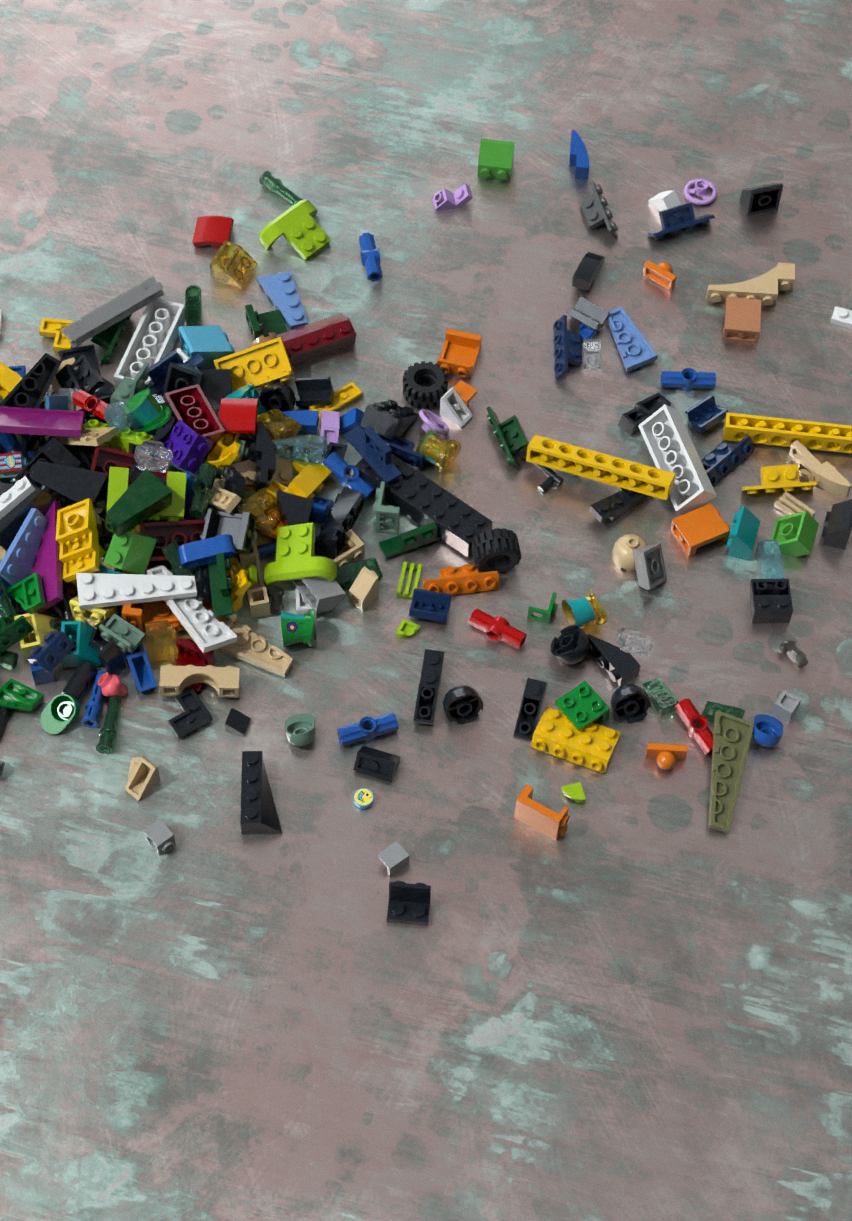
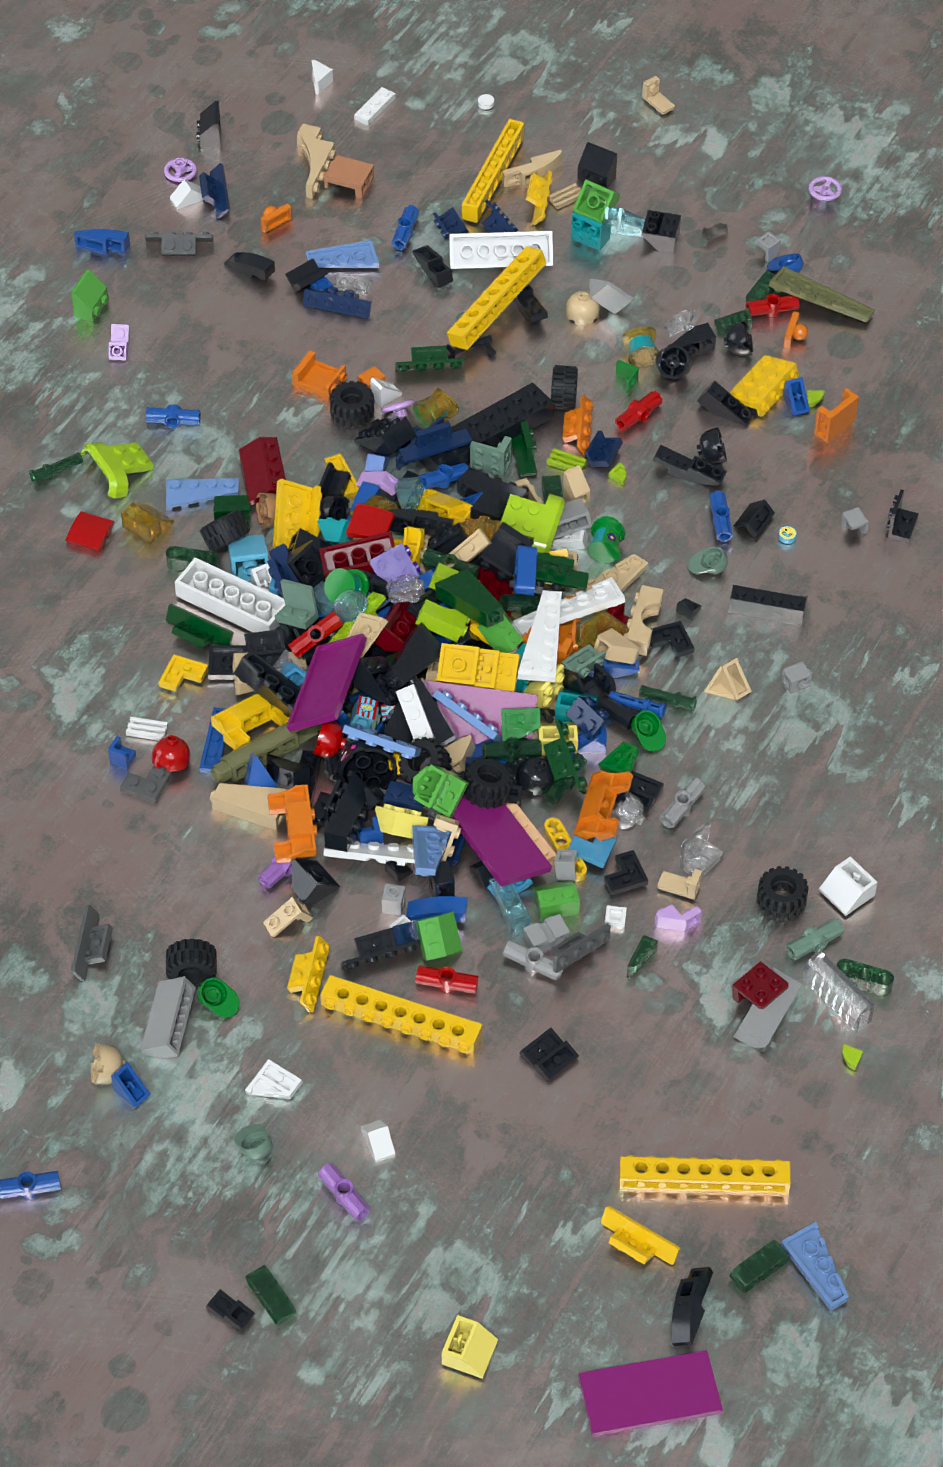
camera: 75 degrees left, 5 degrees down
light grey slope [60,276,165,348] -> none
coral animal [97,672,128,697] -> none
green bracket [555,681,610,731] -> none
orange panel [670,503,730,557] -> none
none -> black tyre [200,510,250,551]
none -> tan slope [594,628,640,664]
none -> blue slope [783,377,810,416]

